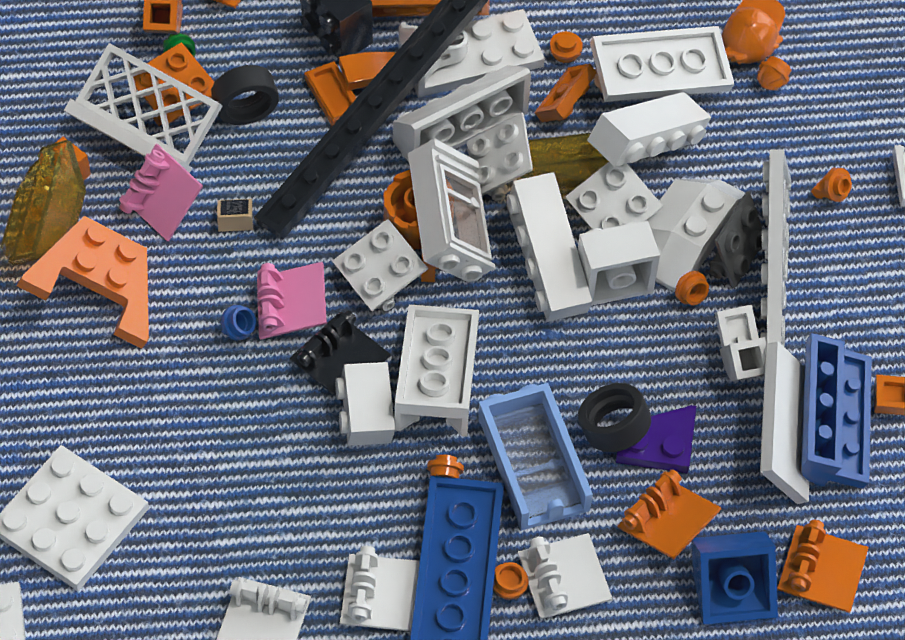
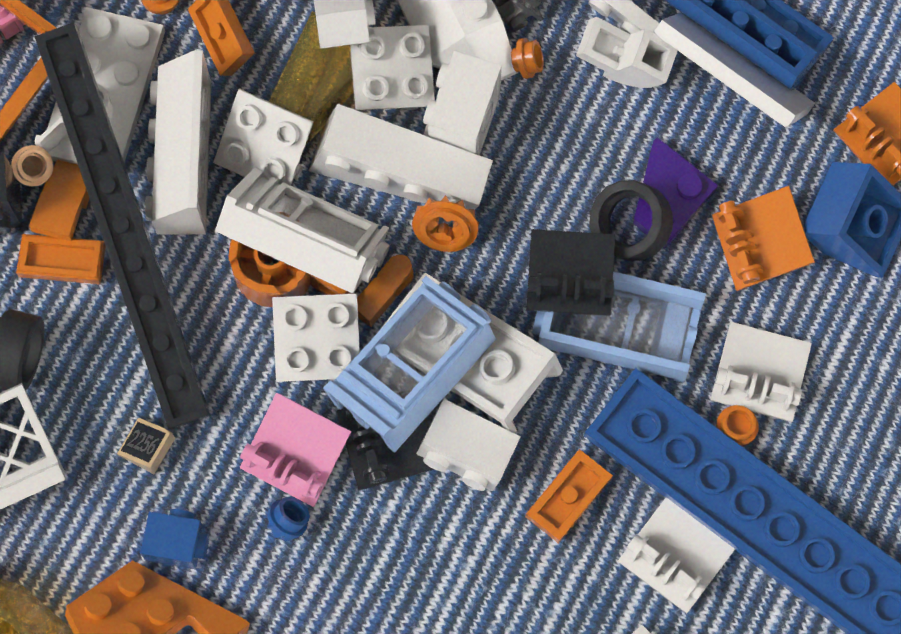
camera: 55 degrees left, 15 degrees up
bright pink hinge [119,144,203,241] -> none
orange plate [427,454,464,478] -> none
none -> light nougat plate [11,145,53,187]
none -> blue brick [140,509,209,570]
none -> light blue door [323,276,496,452]
none -> orange bar [357,254,414,327]
none -> orange gear [412,195,479,252]
none -> orange plate [525,449,613,544]
none -> black hinge [526,229,615,316]

